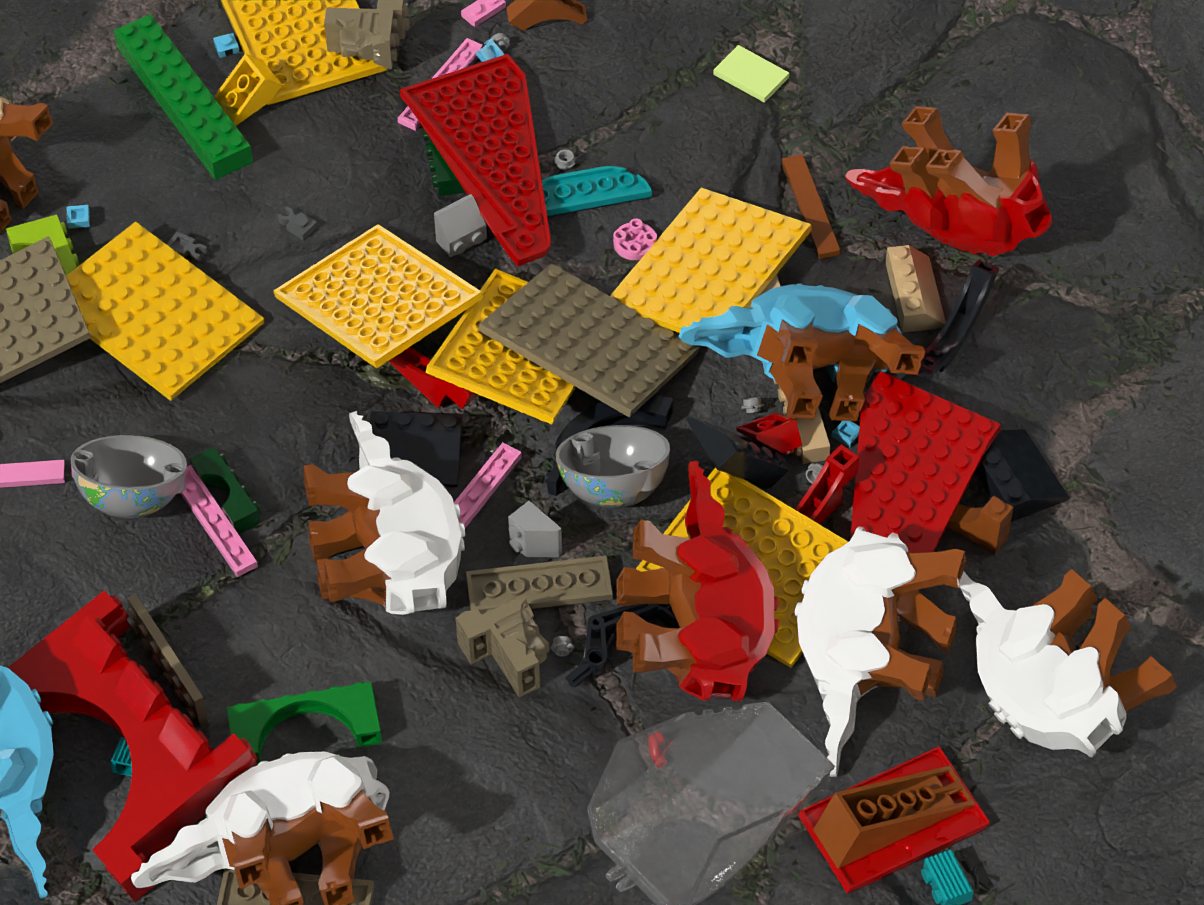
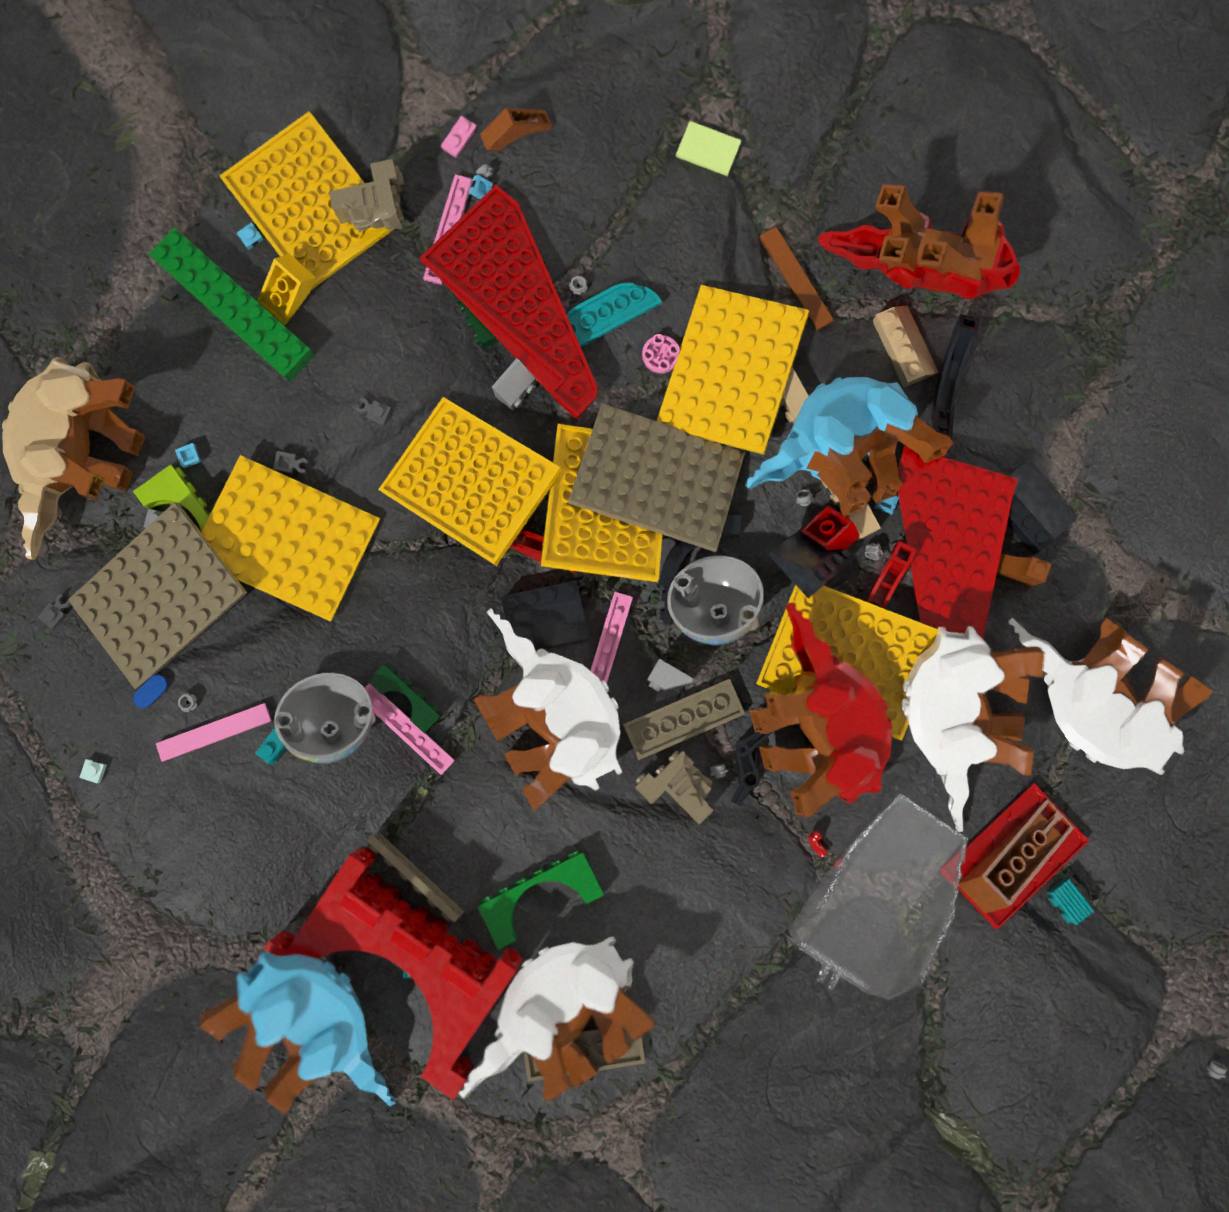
camera: 10 degrees left, 30 degrees up
none -> teal brick [255,724,287,764]

